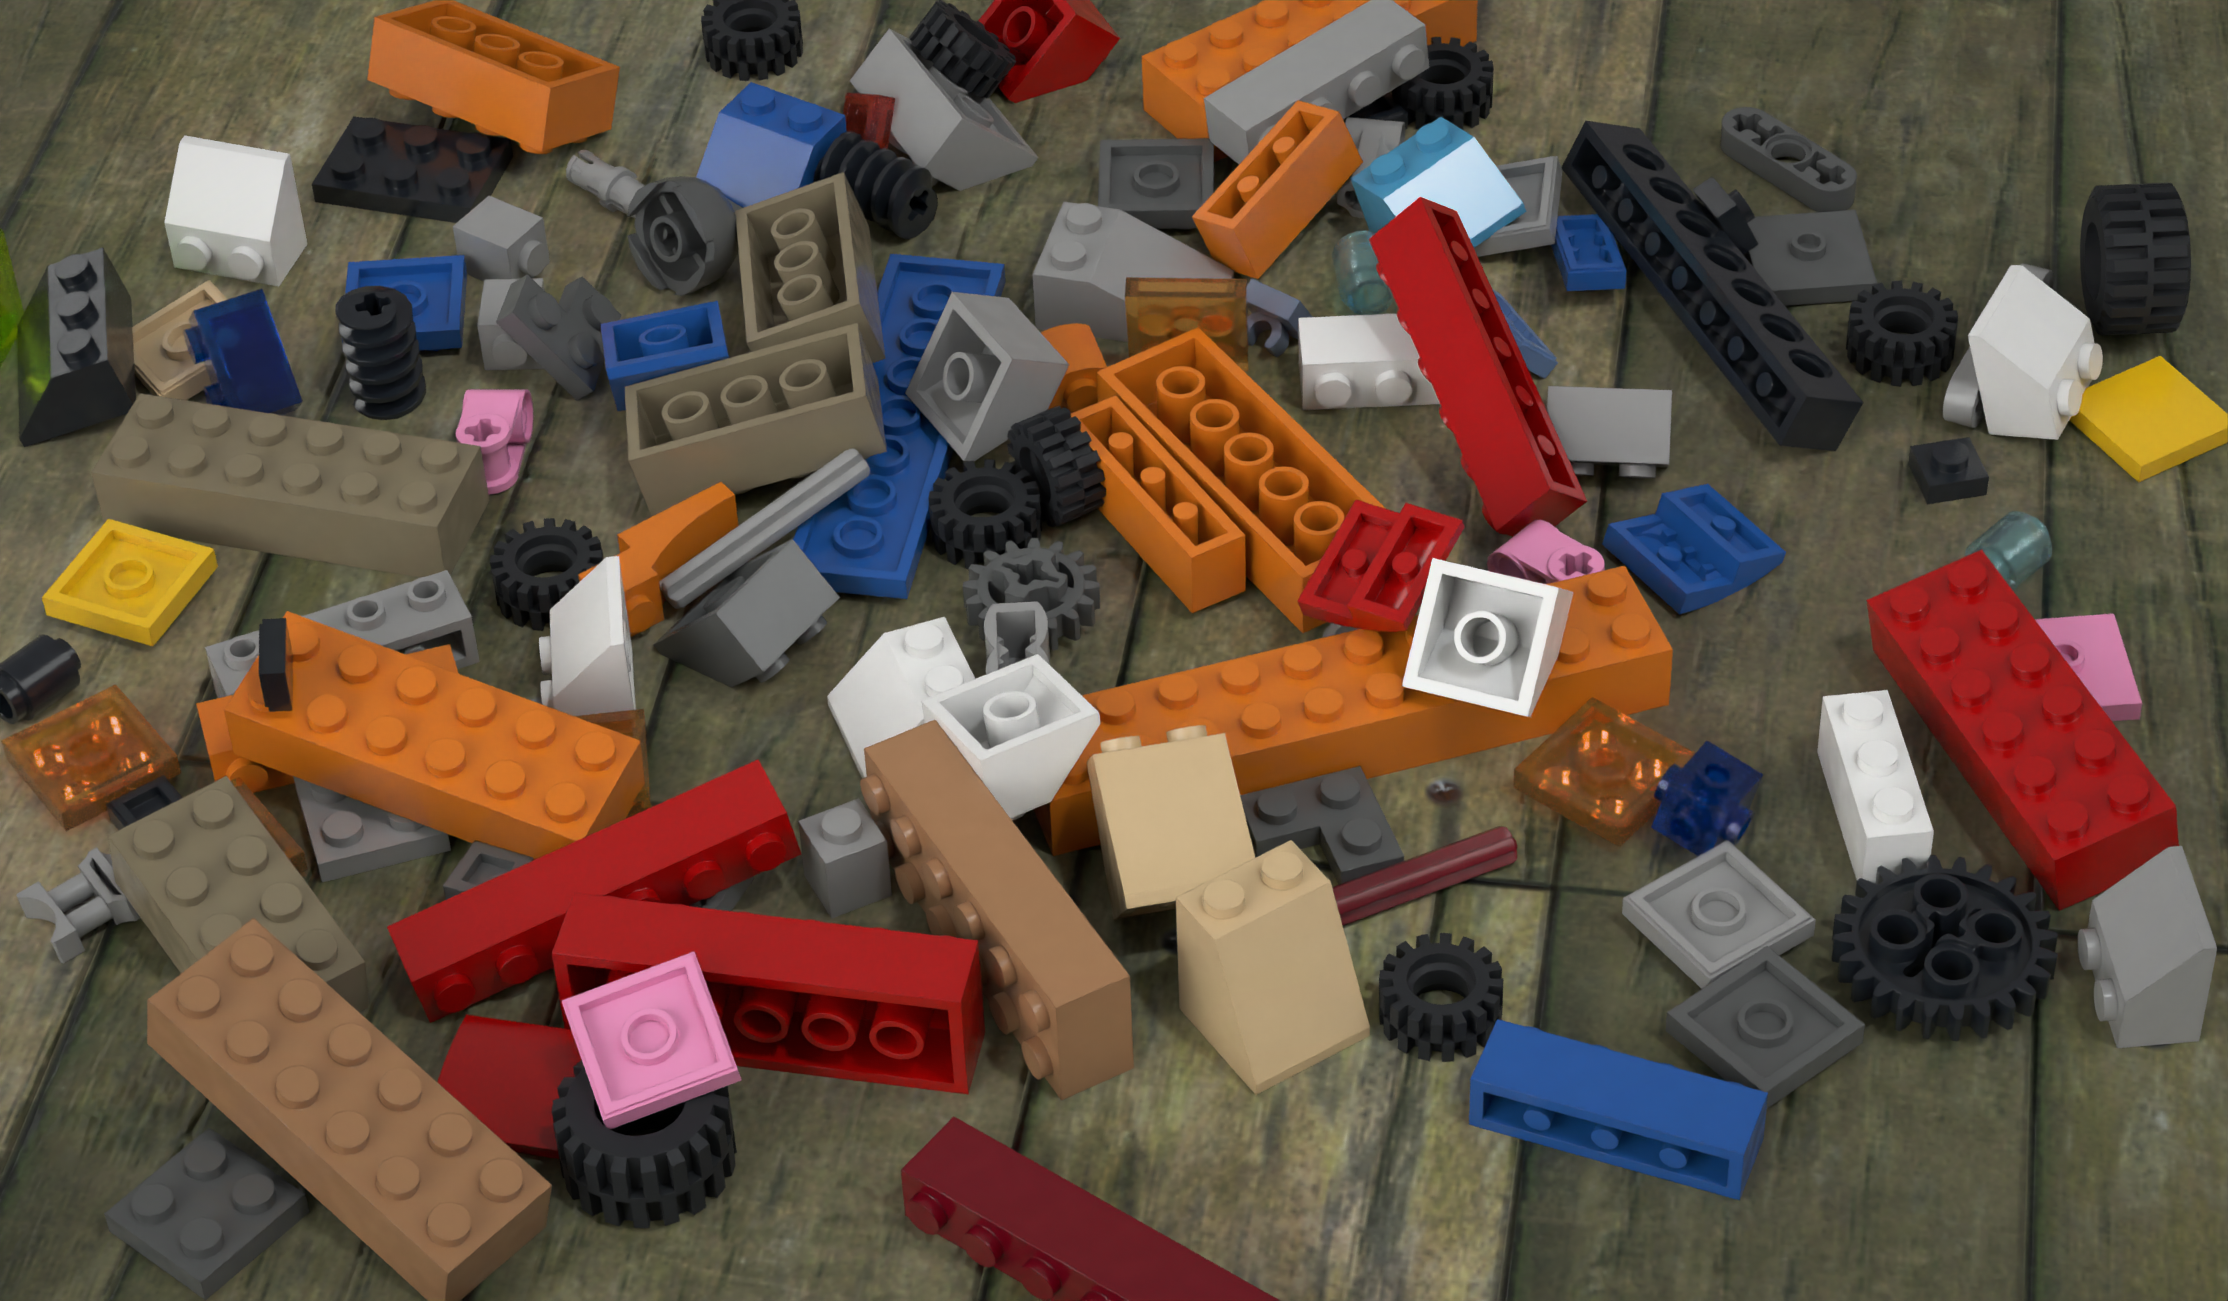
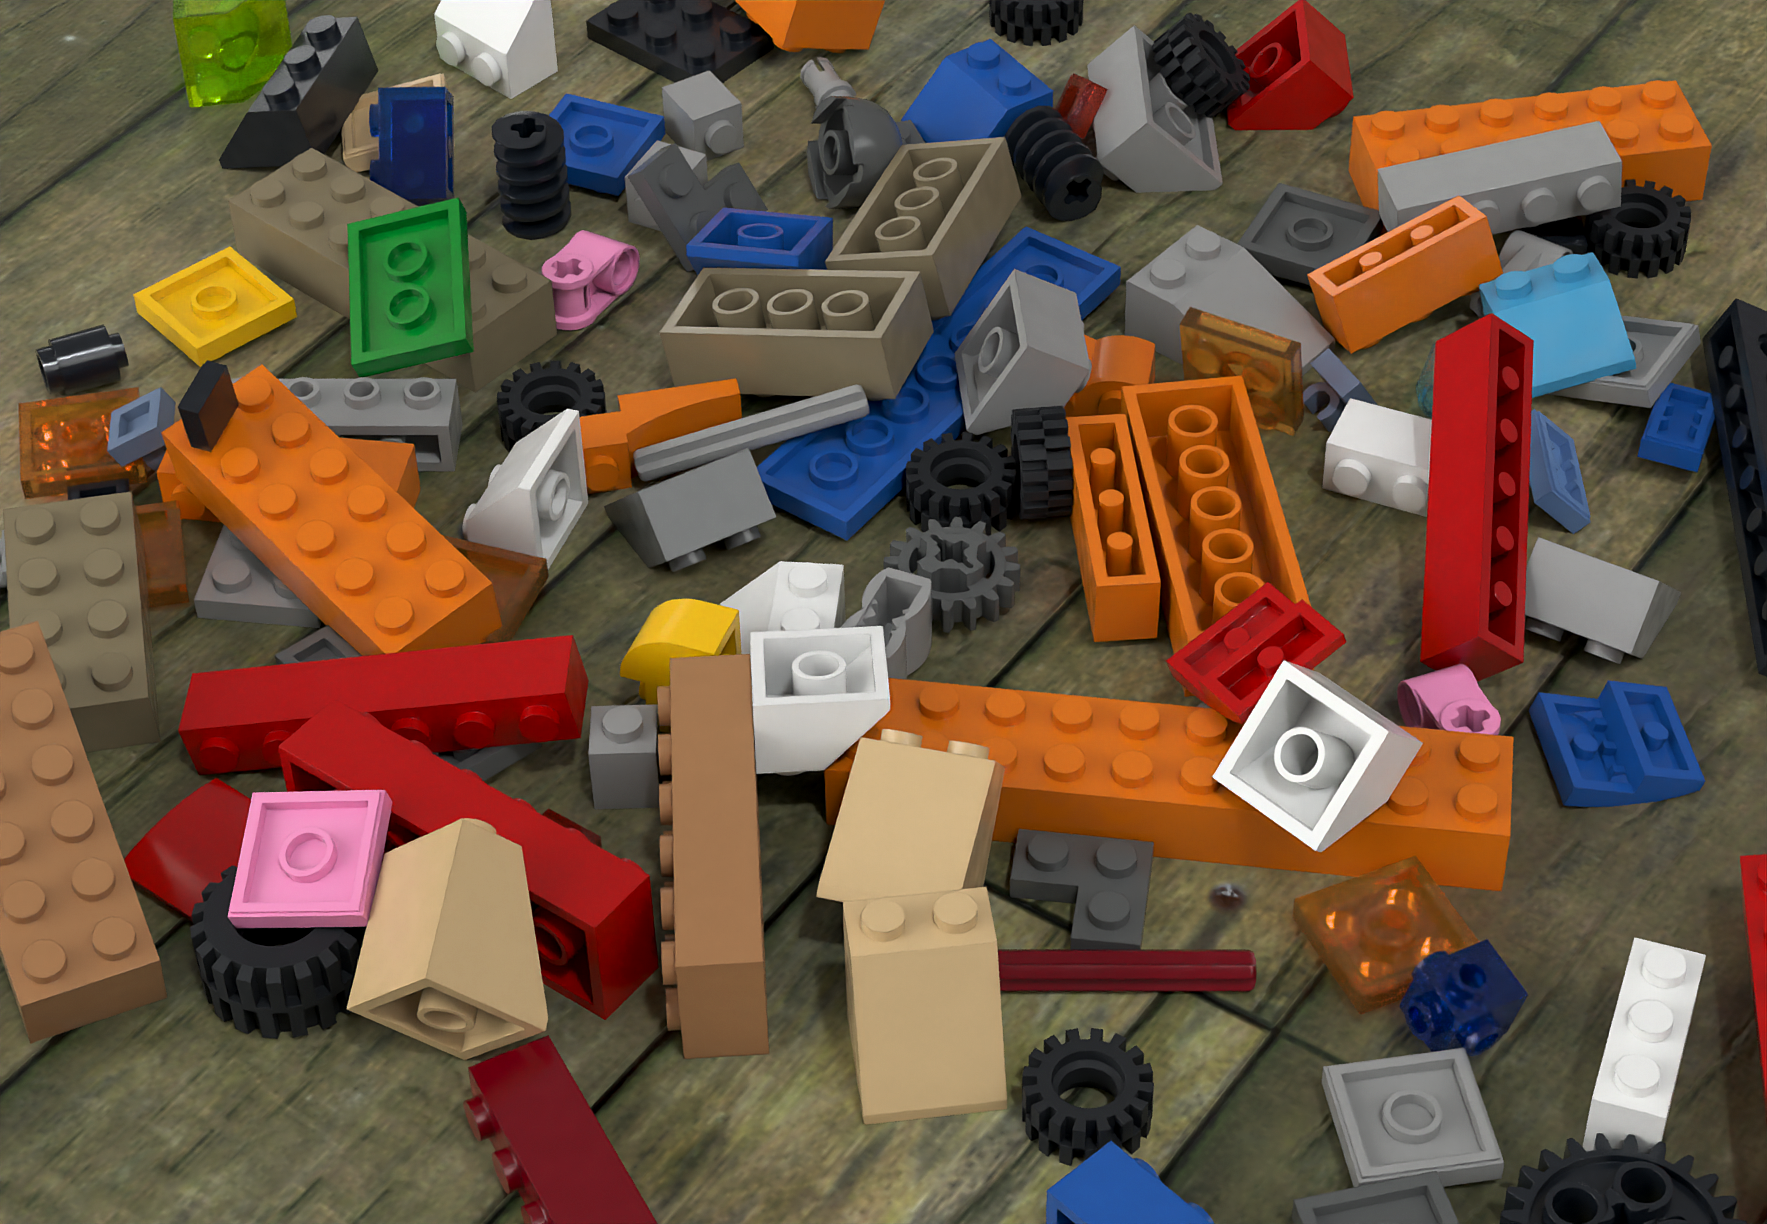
camera: 25 degrees right, 0 degrees up
none -> sand blue tile [107,387,176,471]
none -> tan slope [346,818,548,1060]
none -> green plate [347,197,474,378]
none -> yellow brick [620,599,742,733]

